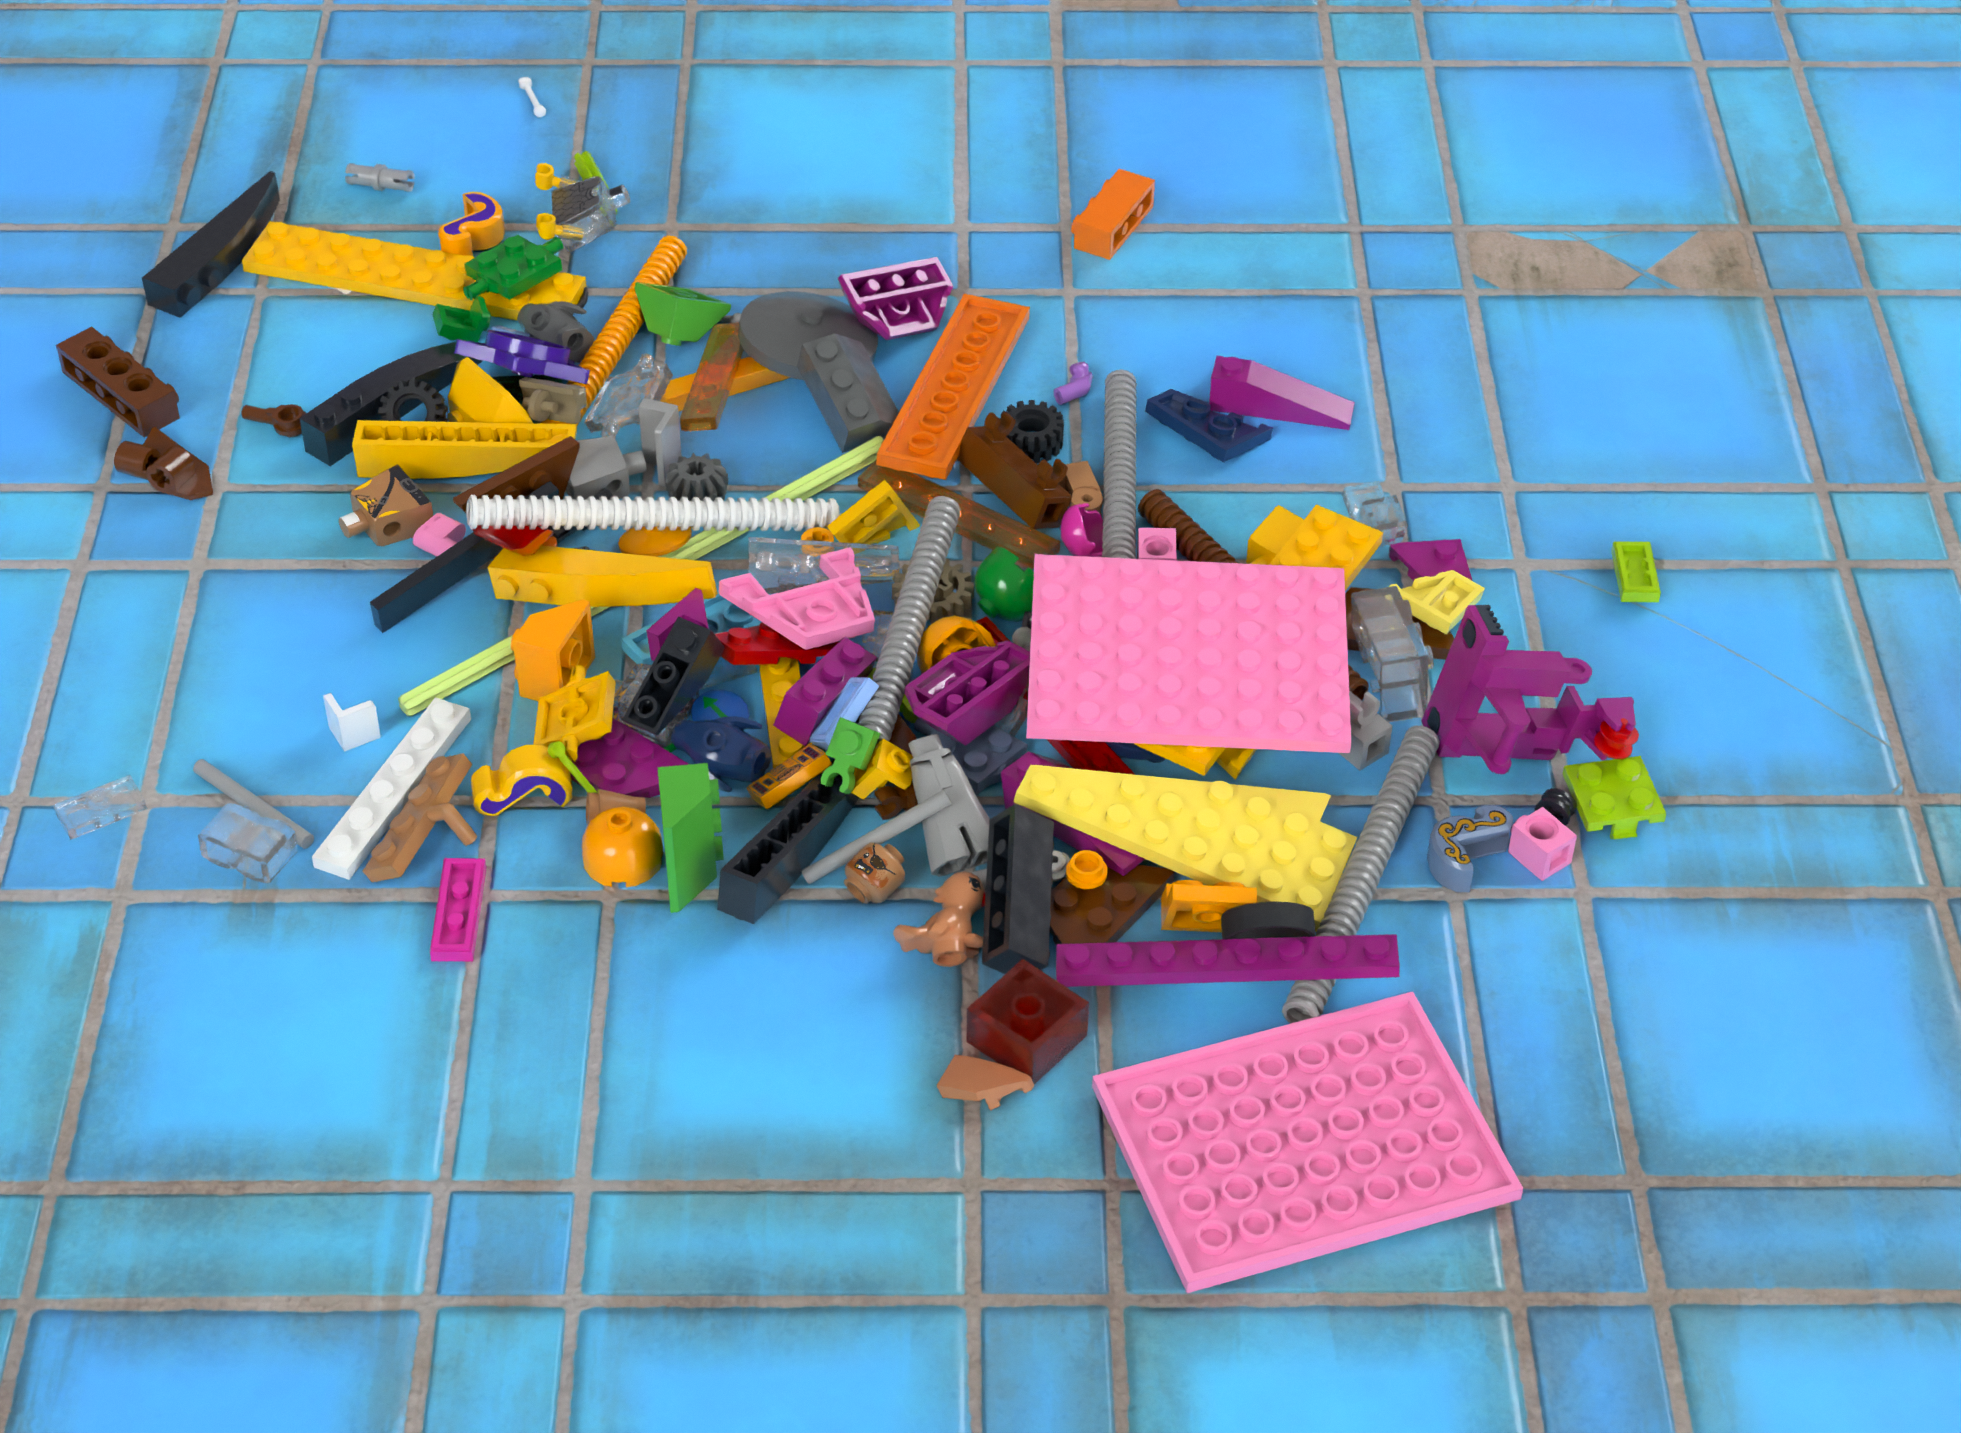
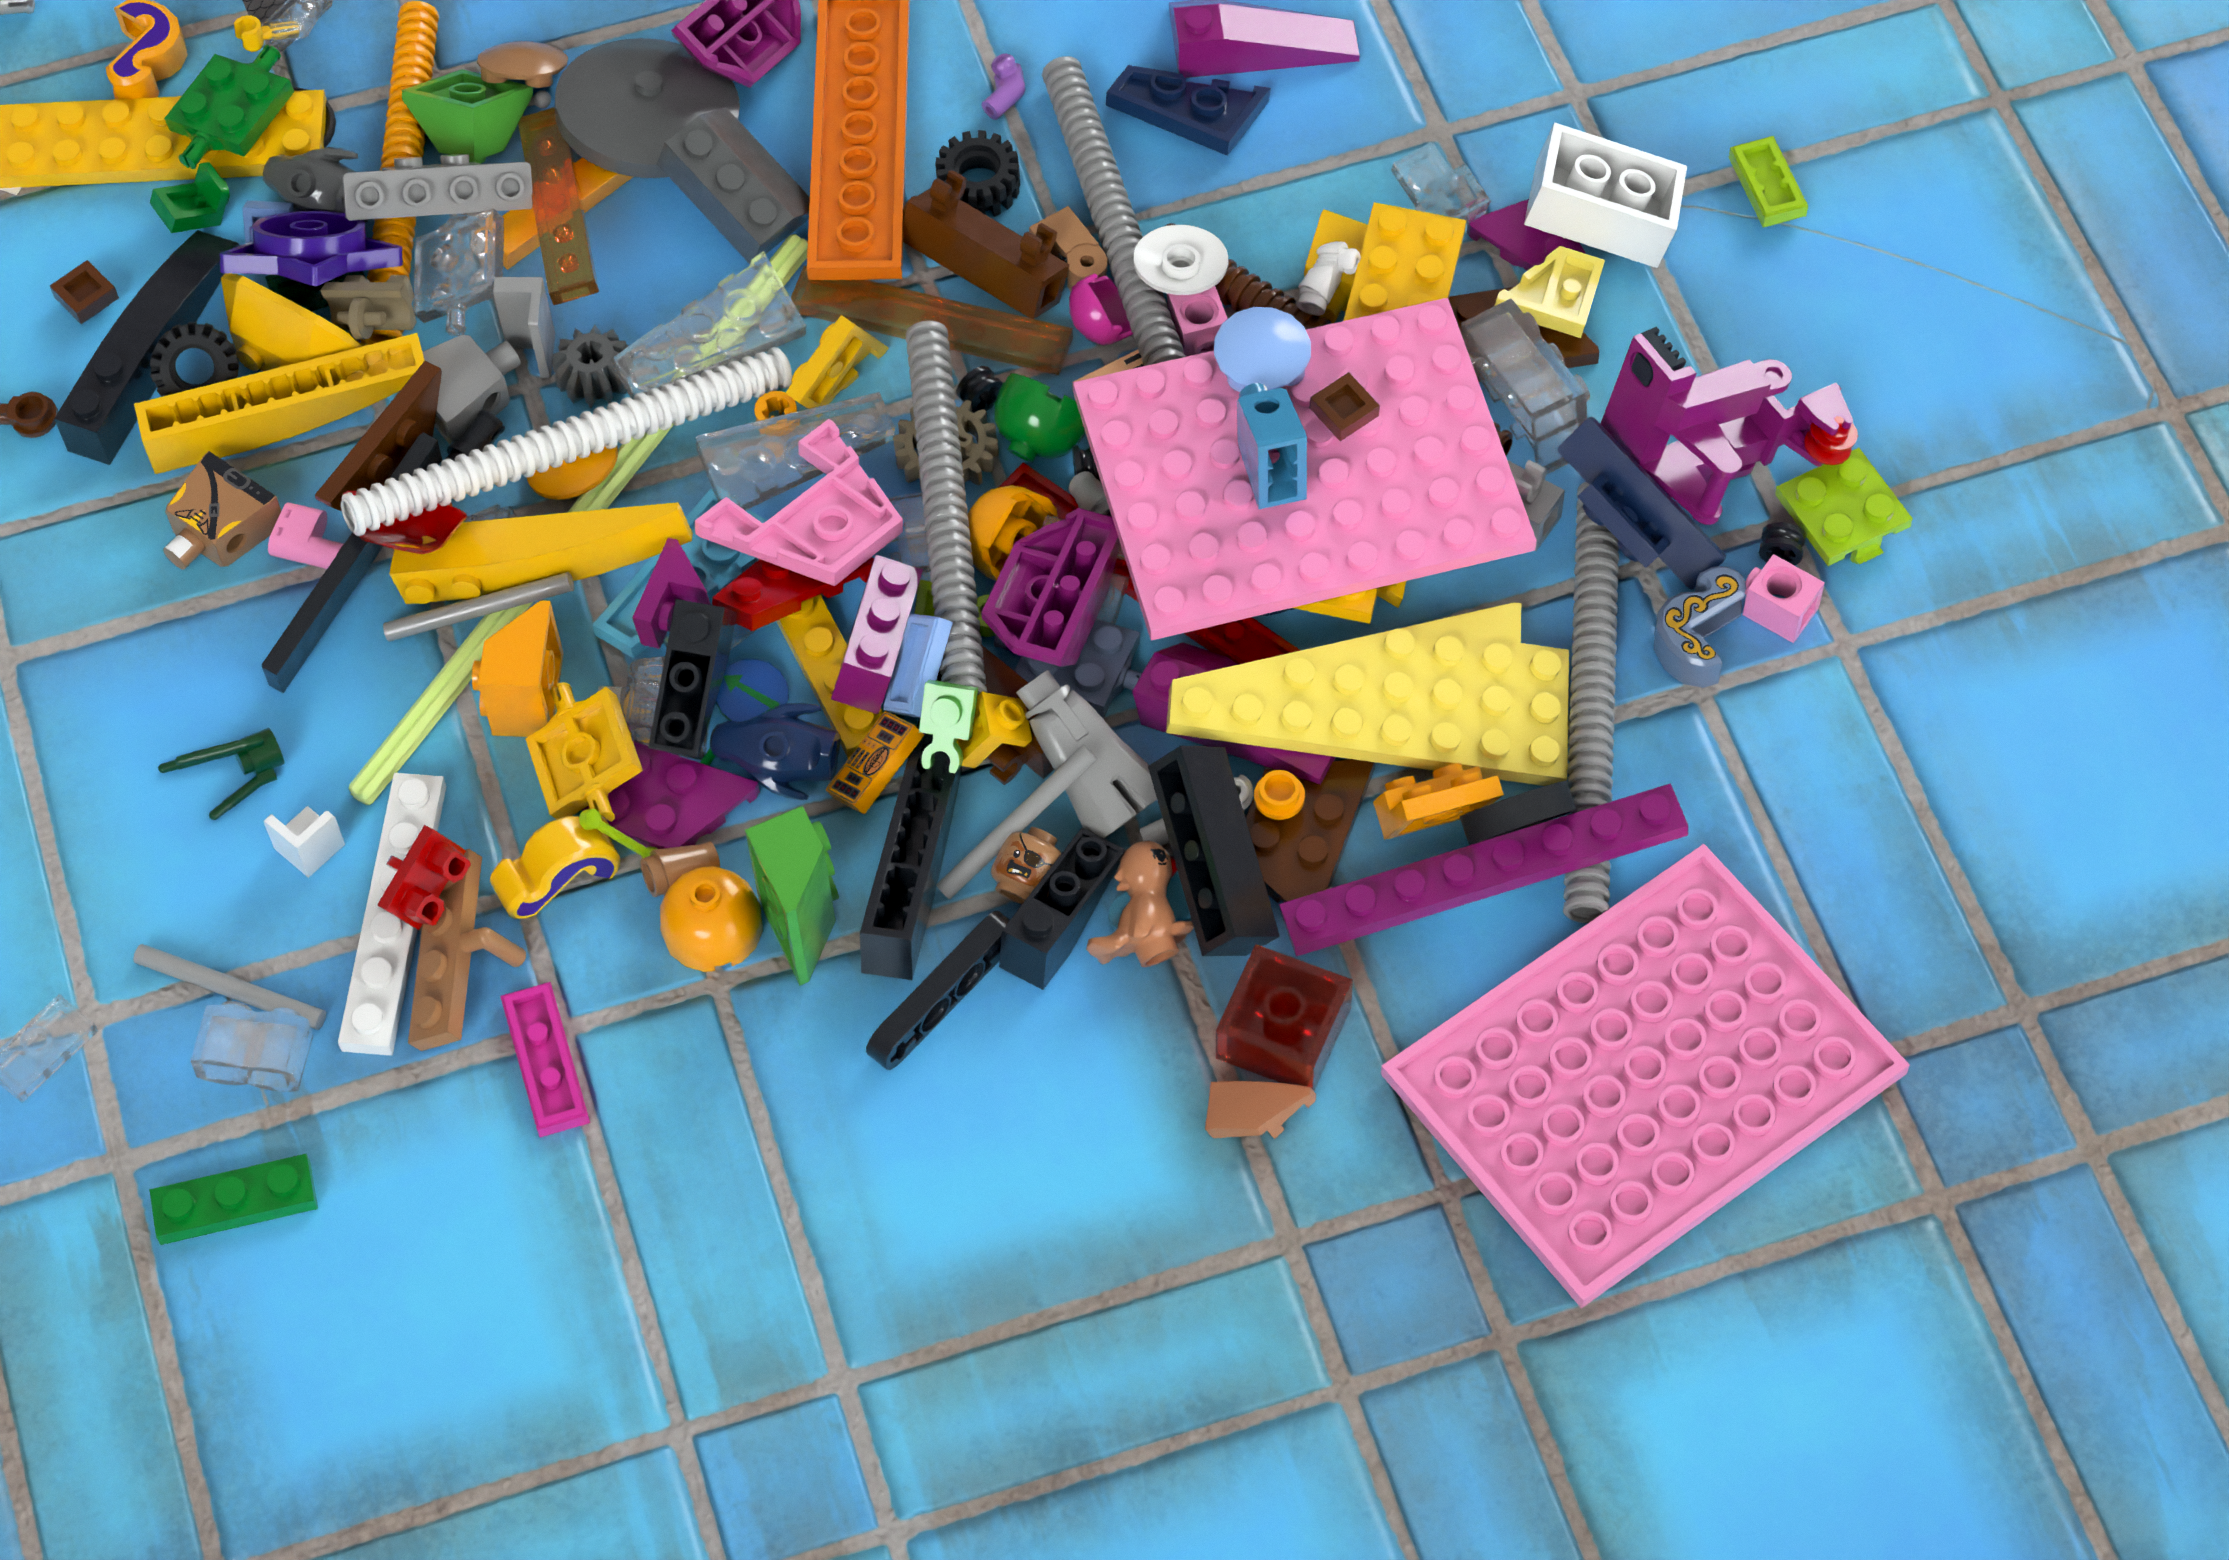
camera: 15 degrees left, 15 degrees up
none -> reddish brown plate [50,260,119,324]
none -> green plate [149,1153,318,1245]
none -> dark green plant [158,728,285,820]
none -> light grey bracket [342,154,533,221]
none -> red hips [377,825,471,930]
none -> light grey bar [383,572,574,642]
none -> medium nougat dish [477,41,568,88]
none -> clear wing [613,251,807,400]
none -> black beam [866,911,1010,1070]
none -> black bush [956,366,1003,413]
none -> black slope [999,828,1126,990]
none -> white dish [1134,225,1228,295]
none -> light blue dish [1214,307,1311,392]
none -> dark azure torso [1237,383,1307,510]
none -> white arm [1297,241,1361,316]
none -> reddish brown plate [1309,372,1380,441]
none -> white brick [1524,122,1687,268]
none -> dark blue bracket [1557,417,1726,589]

